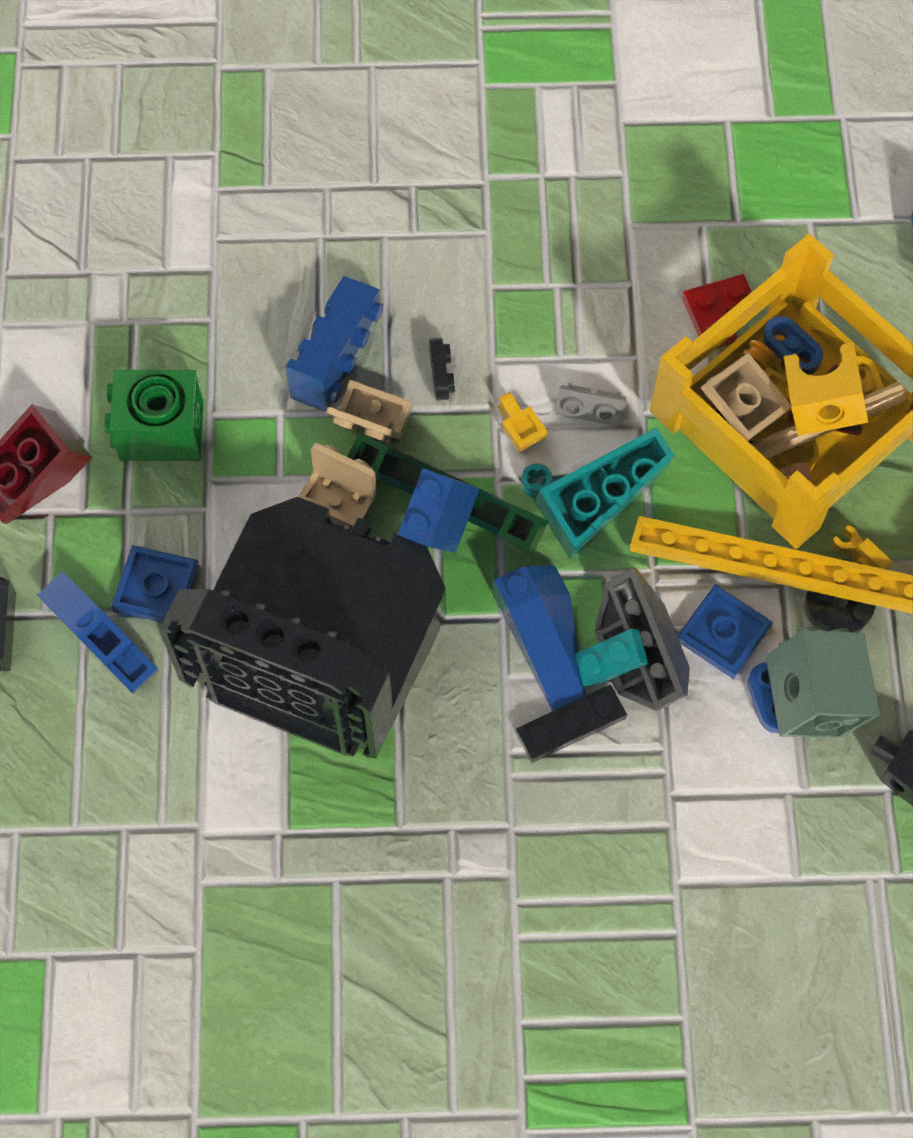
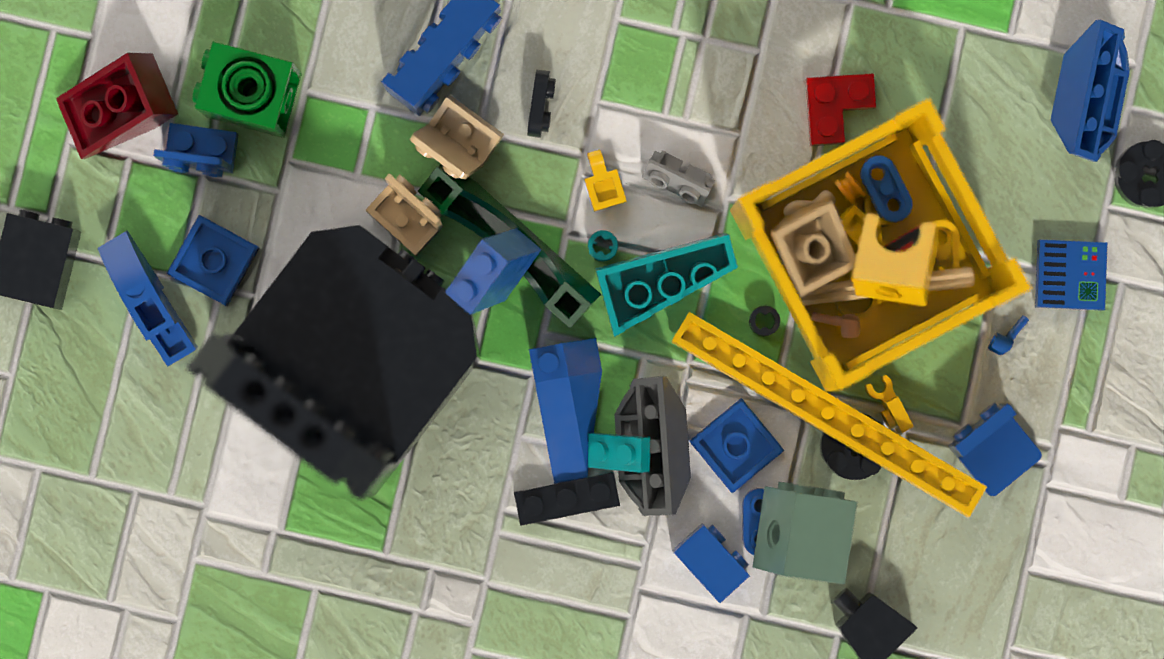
camera: 15 degrees right, 20 degrees up
none -> blue bracket [153,123,239,178]
none -> blue brick [672,523,750,603]
none -> black bush [749,305,780,336]

